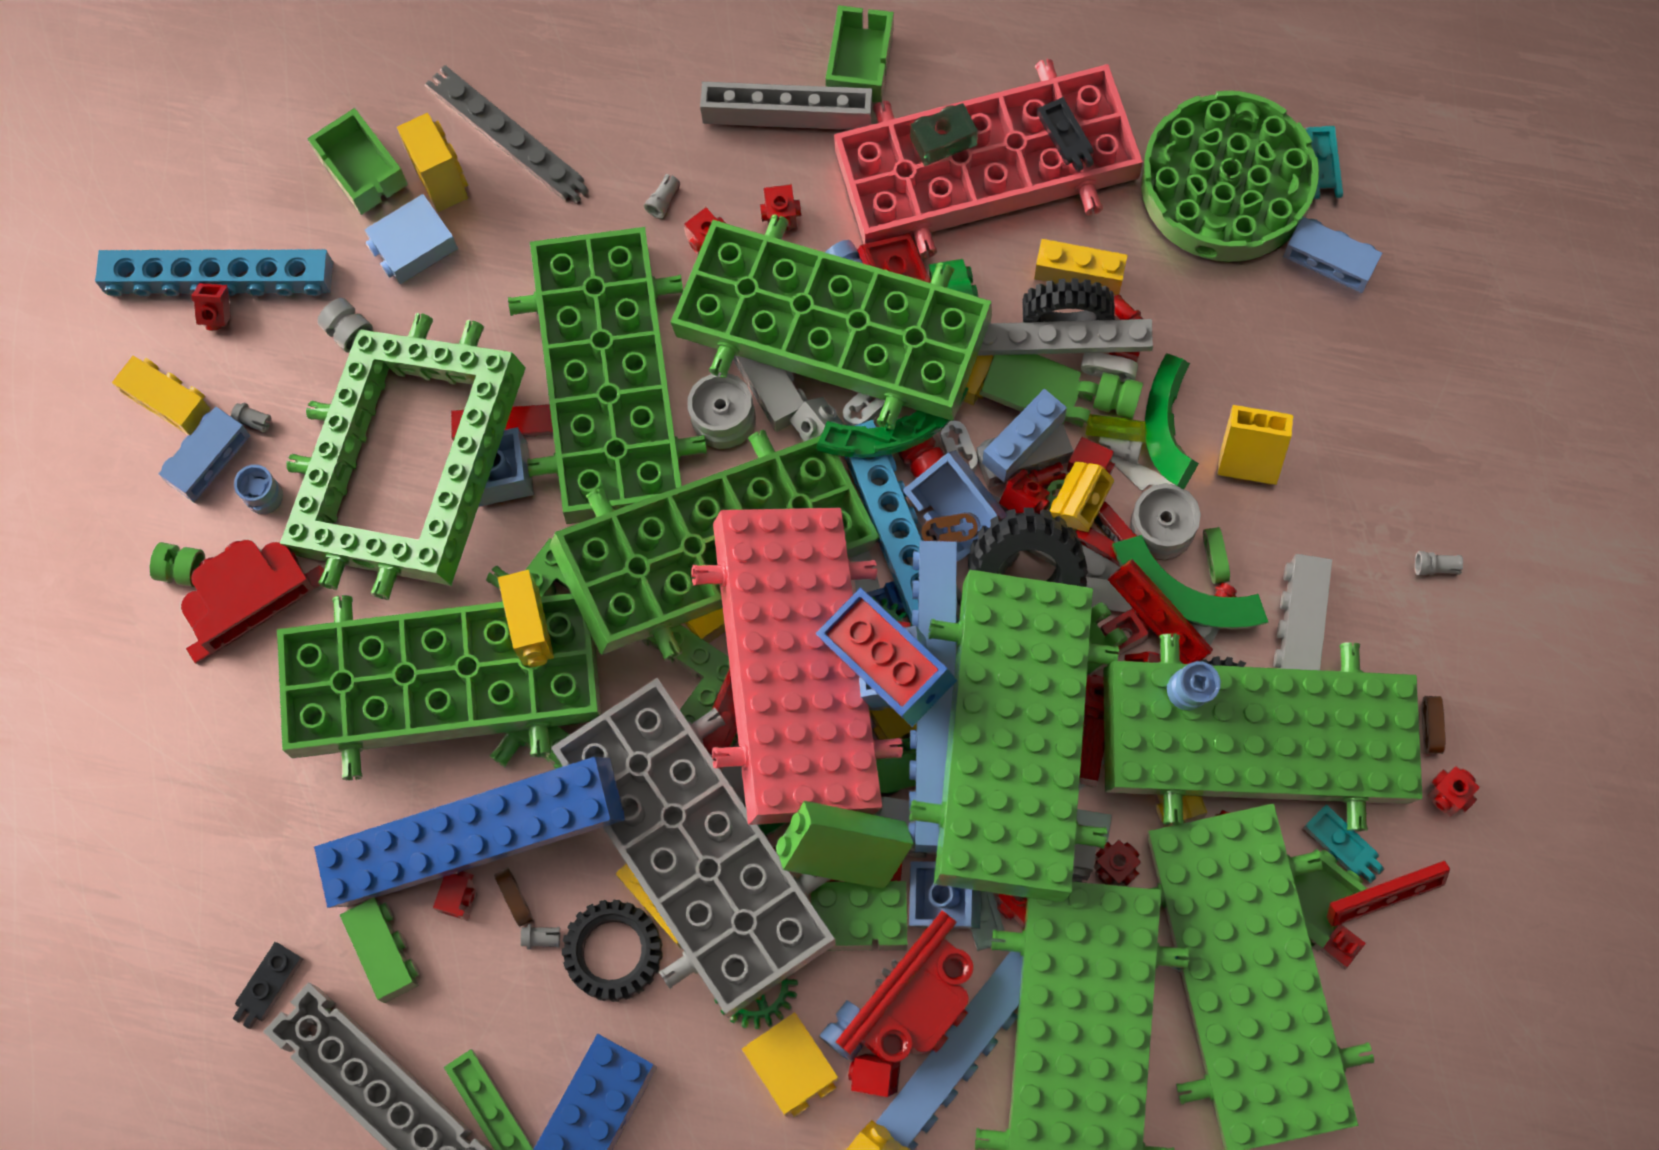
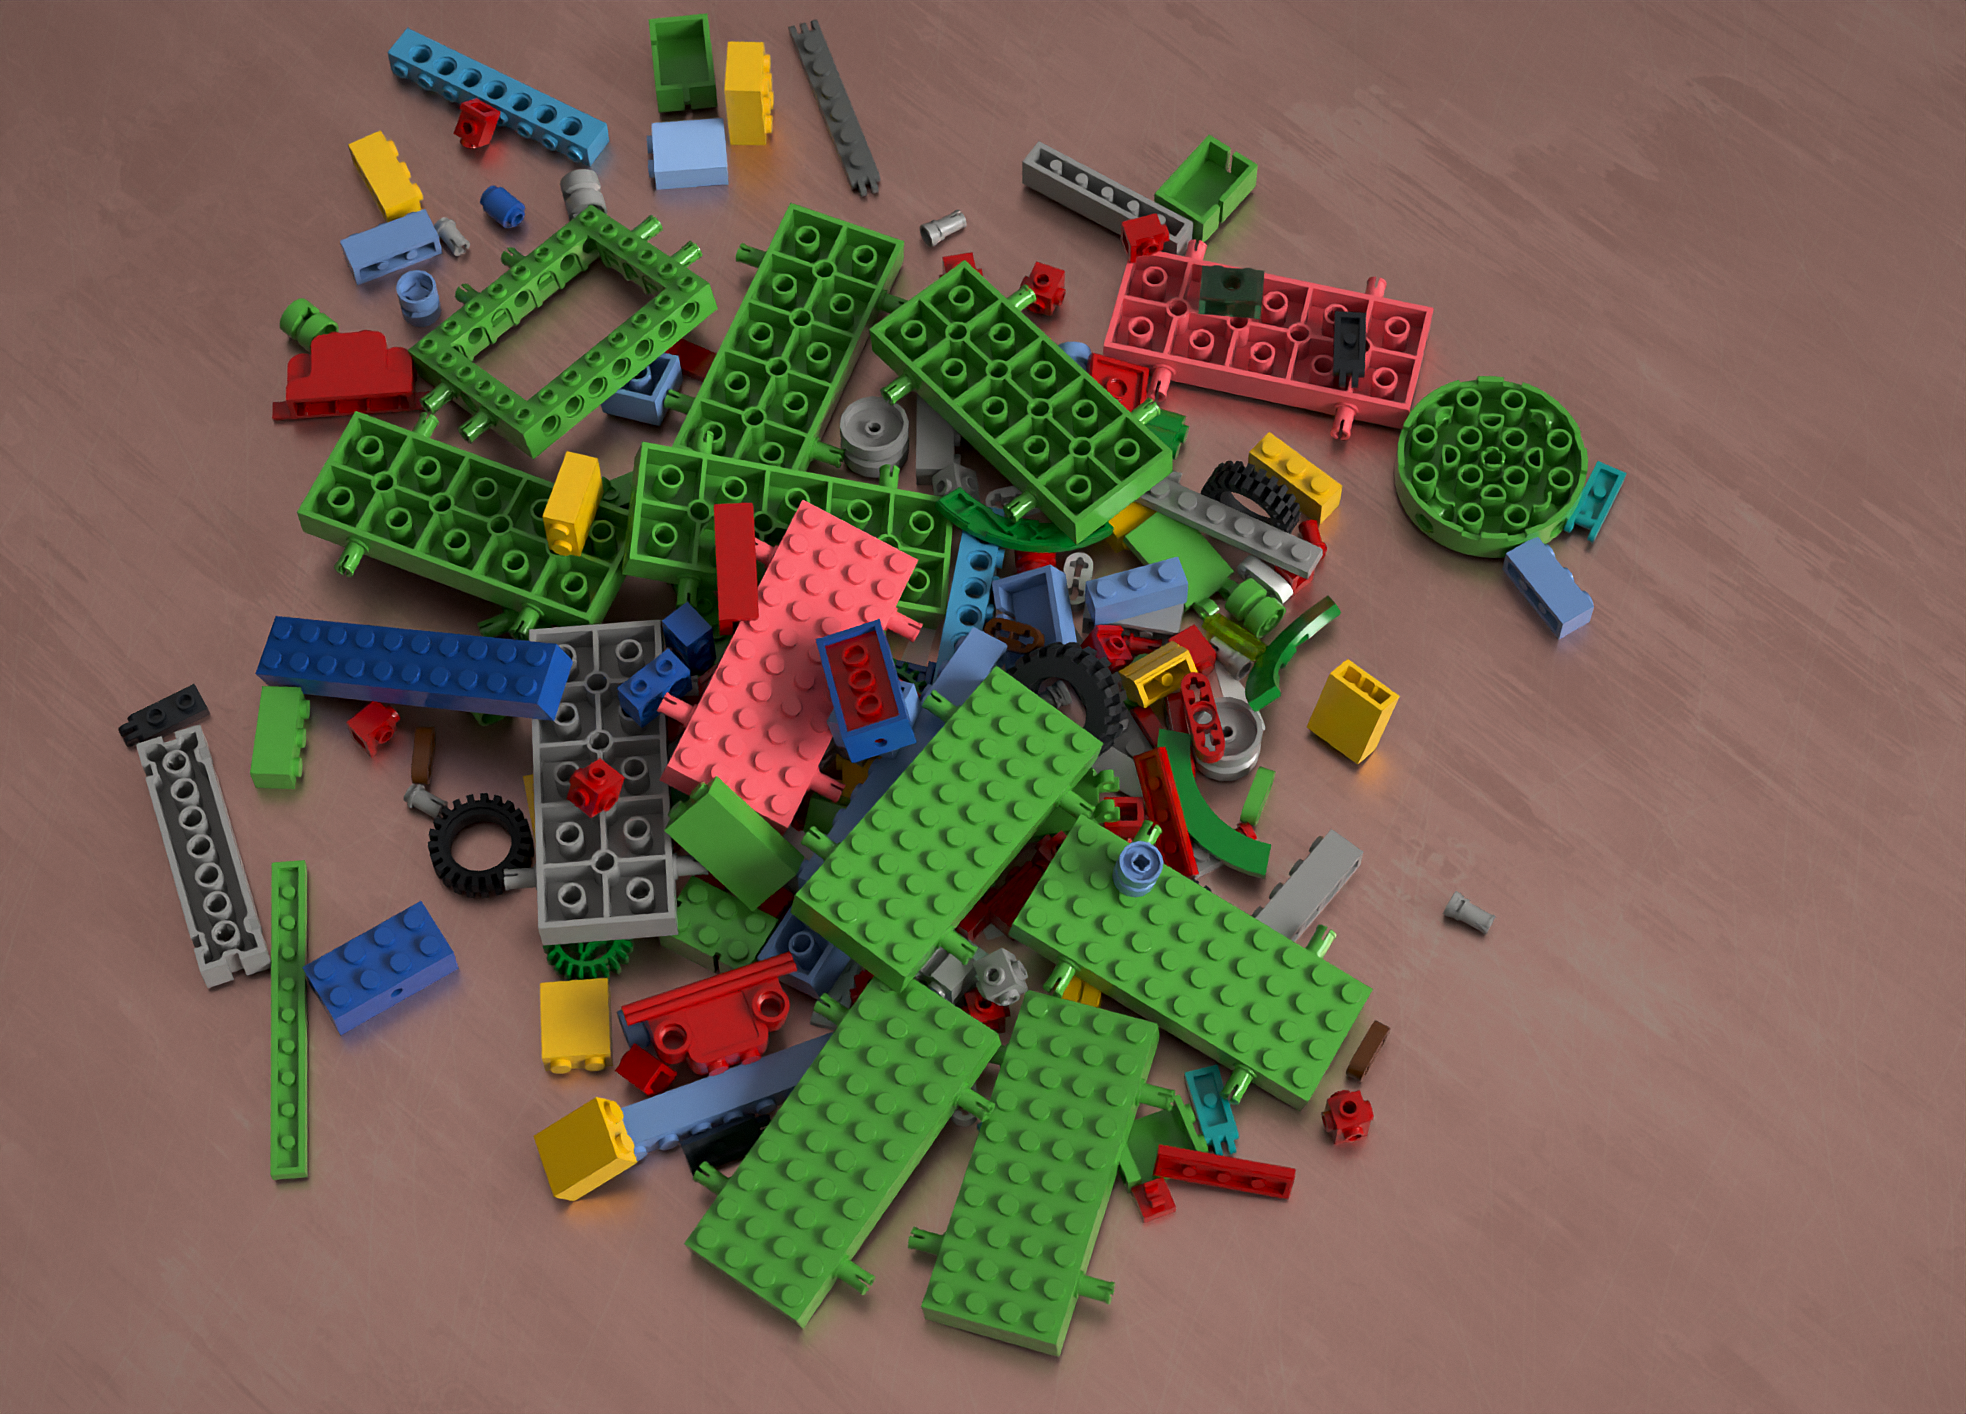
camera: 25 degrees right, 10 degrees down
none -> blue brick [480,185,525,228]
none -> red brick [566,758,625,818]
none -> blue brick [617,648,693,728]
none -> blue brick [662,602,717,676]
none -> black hinge [680,1113,771,1176]
none -> red panel [714,503,759,636]
none -> light grey brick [973,948,1029,1006]
none -> red brick [1121,213,1170,264]
none -> red beam [1180,672,1225,763]

